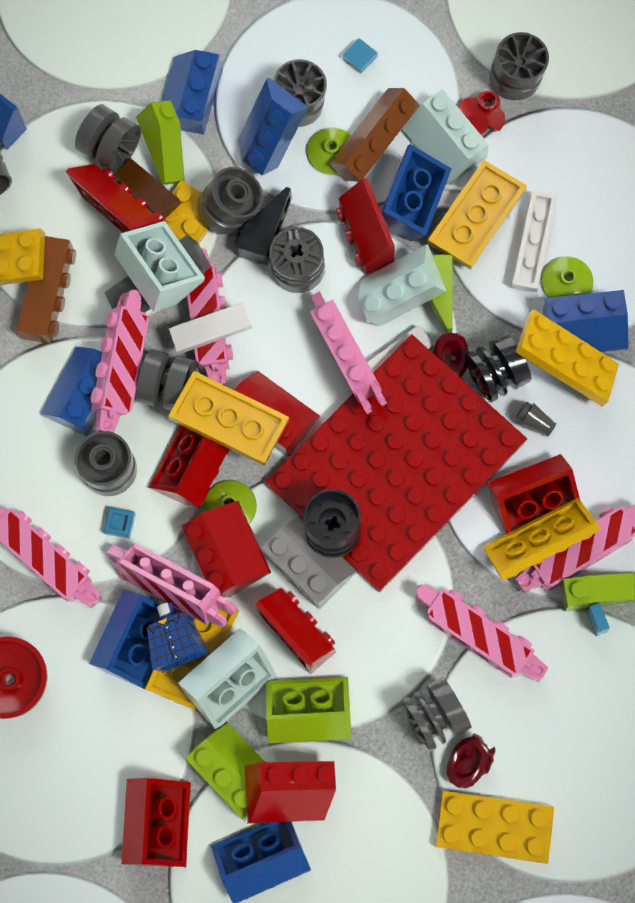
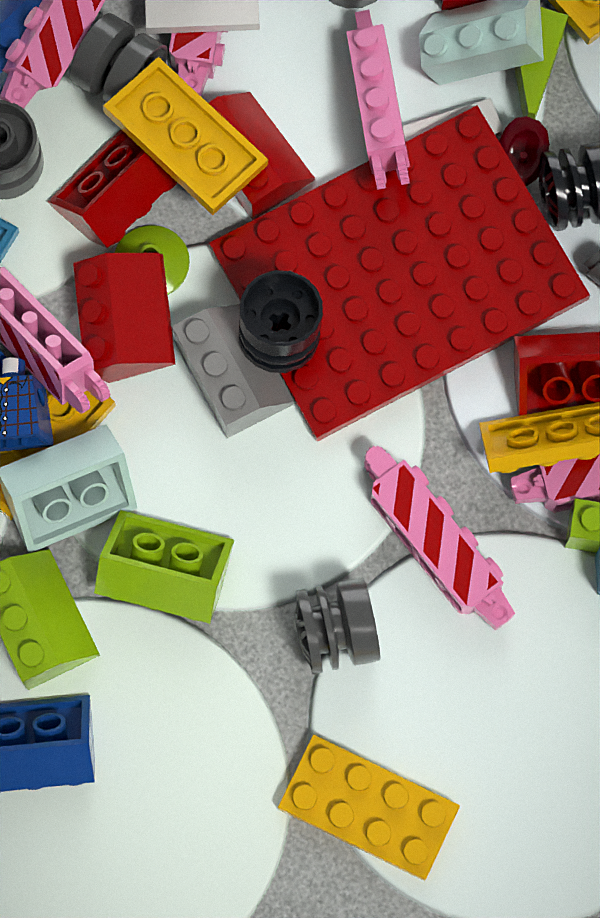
camera: 10 degrees right, 0 degrees up
red slope [244,761,336,823] -> none
red slope [255,588,336,674] -> none
dark red hat [446,733,496,789] -> none

